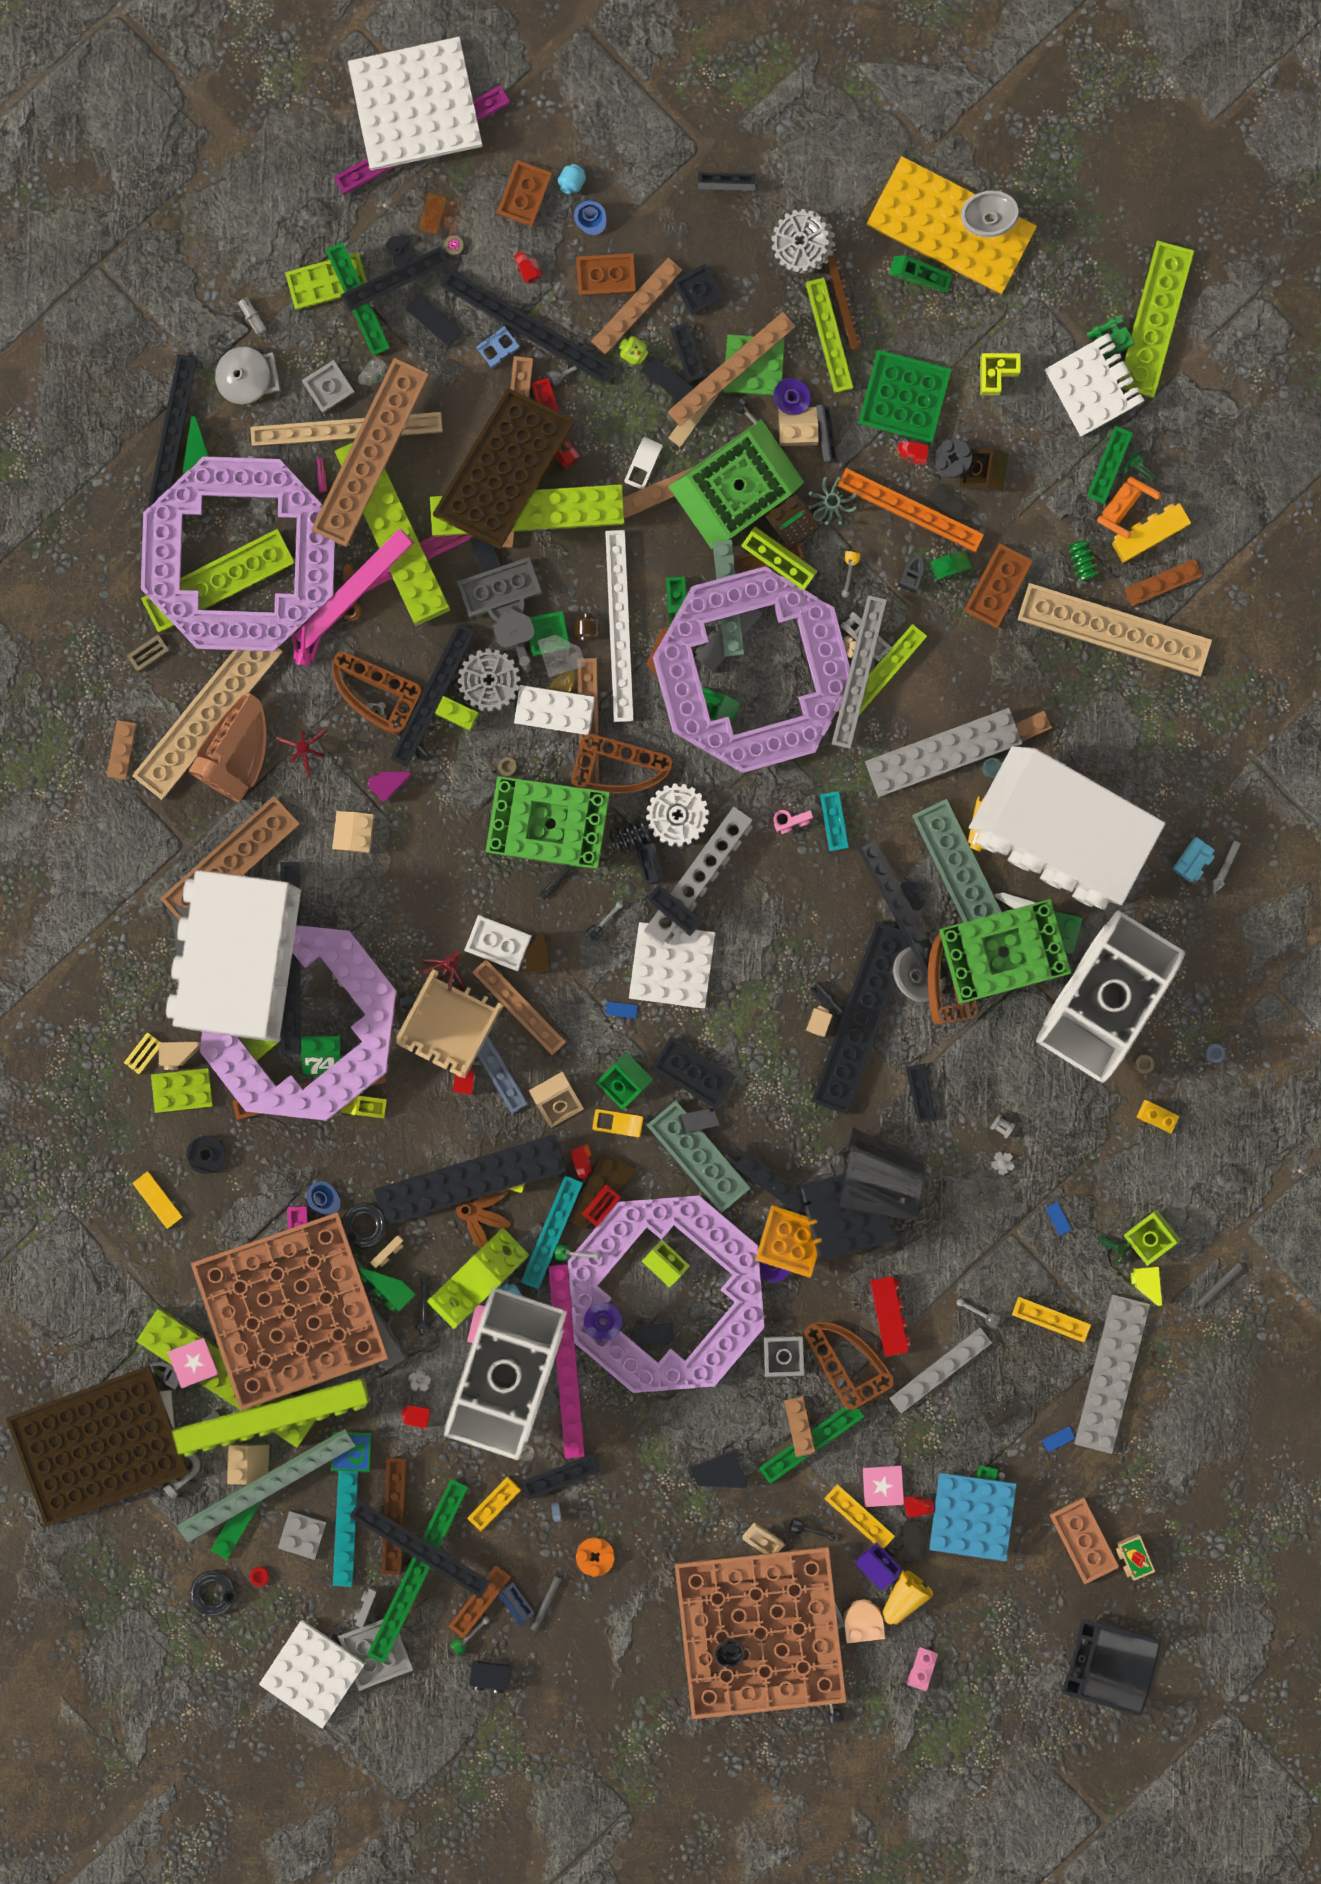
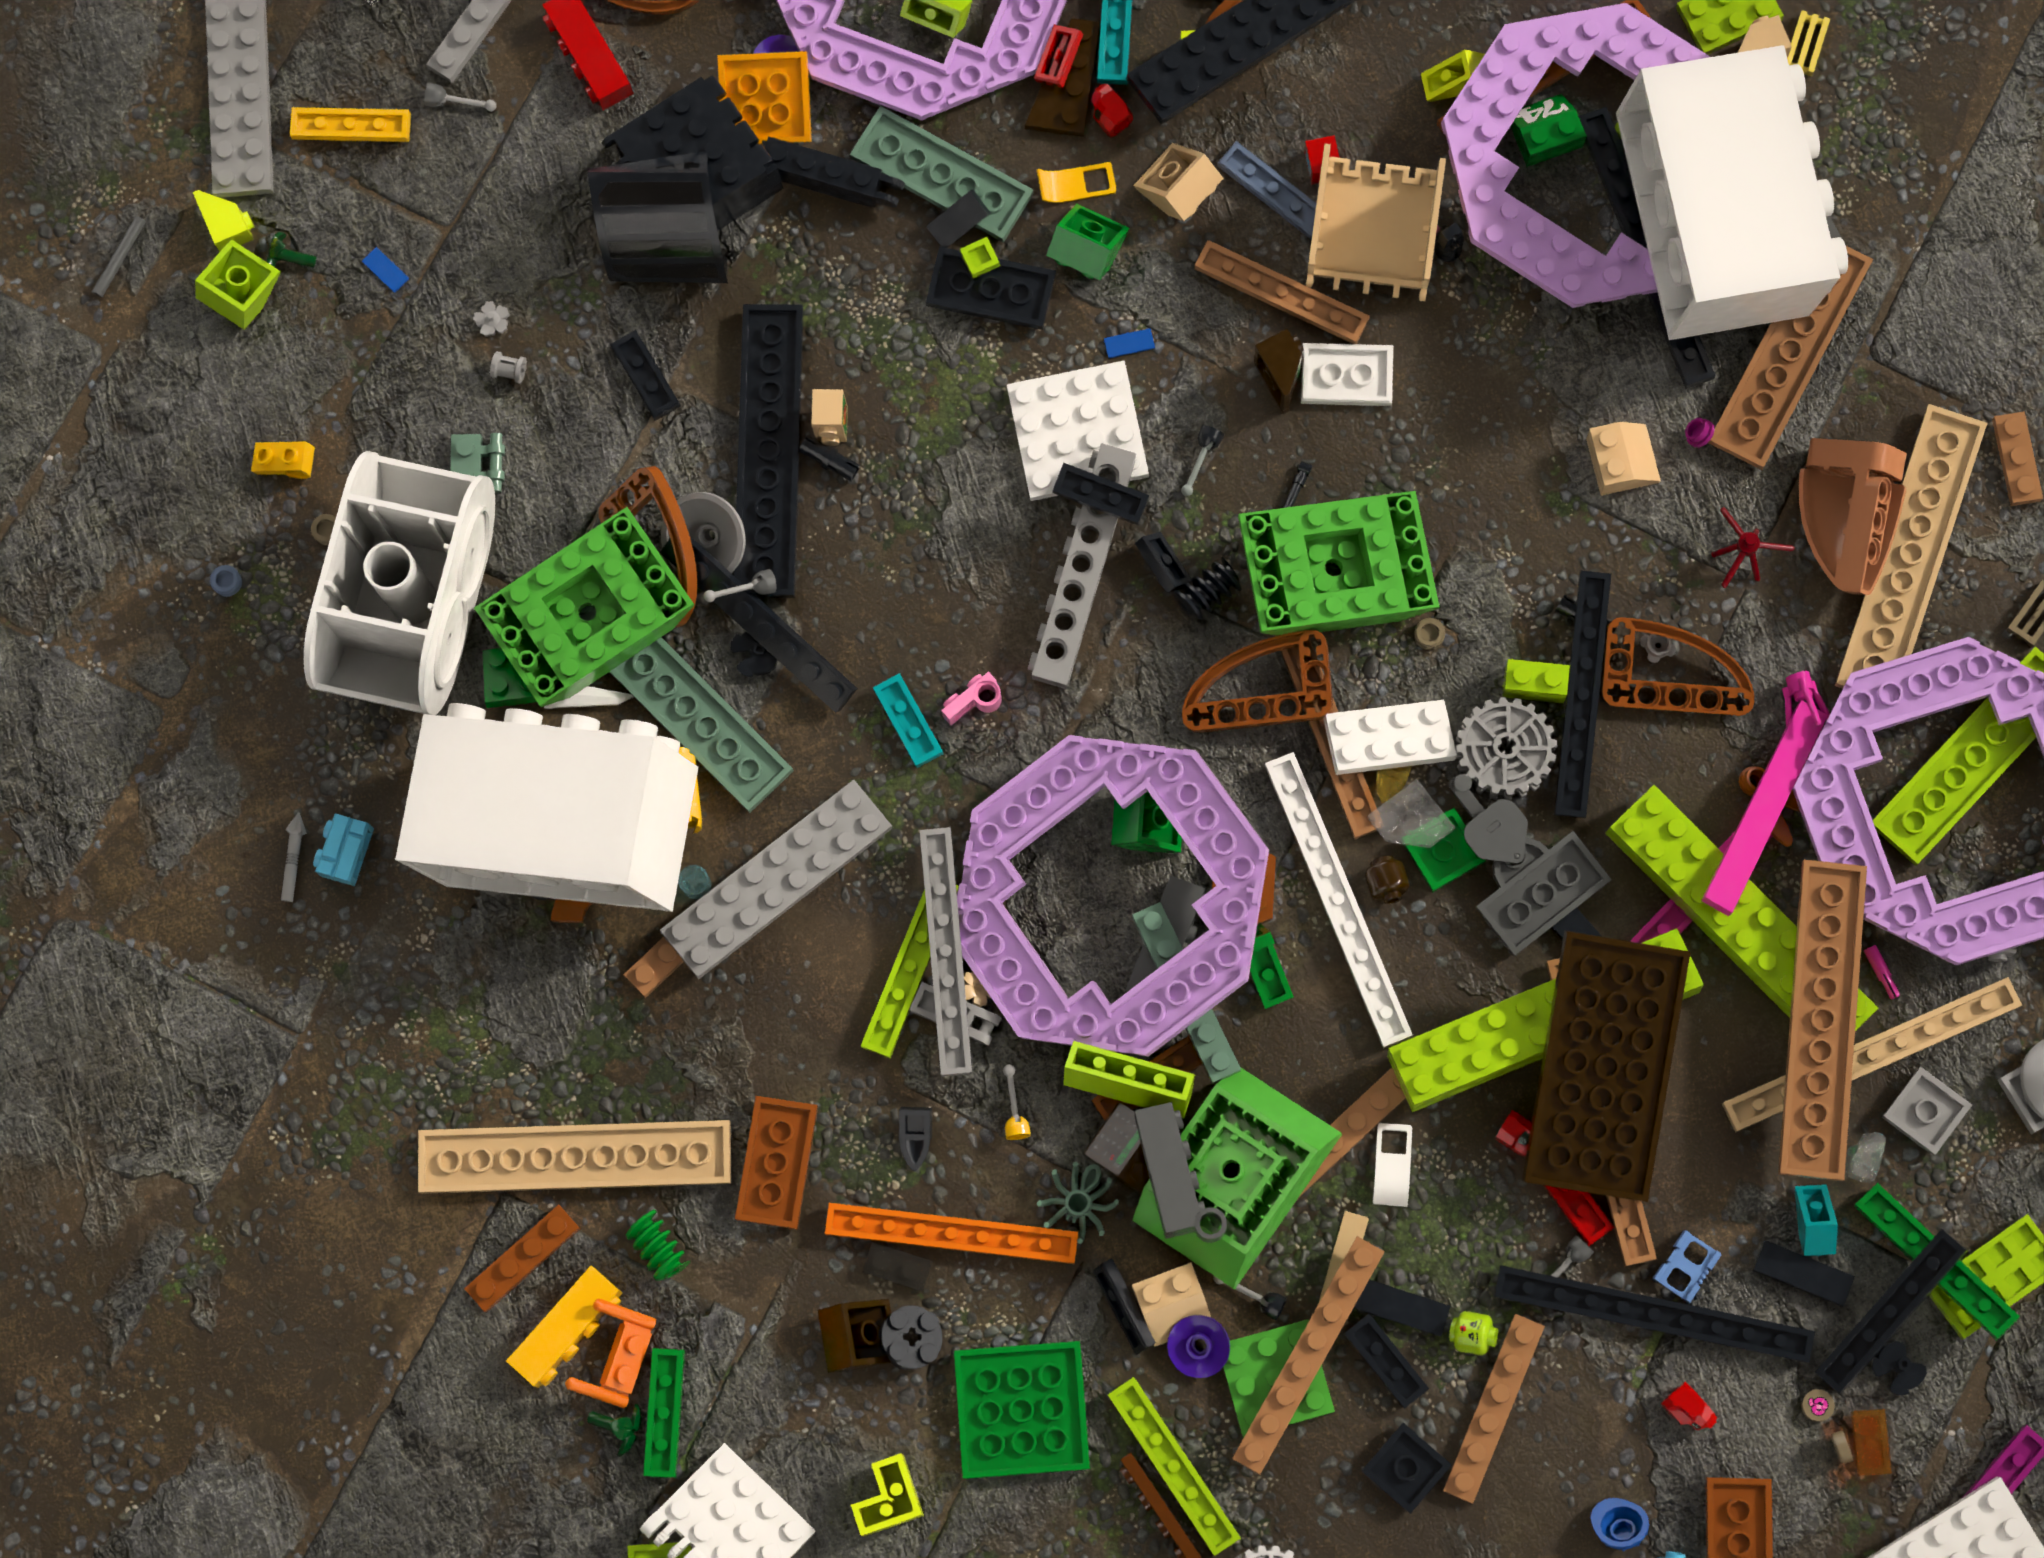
camera: 170 degrees right, 10 degrees down
magenta slope [367,772,411,803] -> none
dark red plant [422,951,465,992] -> none
dark orange plate [576,253,636,296] -> none
white piece [646,784,709,847] -> none
red rock [897,442,928,465] -> none
green slope [930,550,972,582] -> none
none -> sand green plate [450,433,505,494]
none -> hinge [703,569,777,602]
none -> lime plate [960,237,1000,278]
none -> dark grey hinge [1134,1102,1227,1243]
none -> magenta plate [1685,418,1715,448]
none -> teal slope [1795,1184,1838,1256]
none -> dark tan tile [1831,1430,1854,1464]

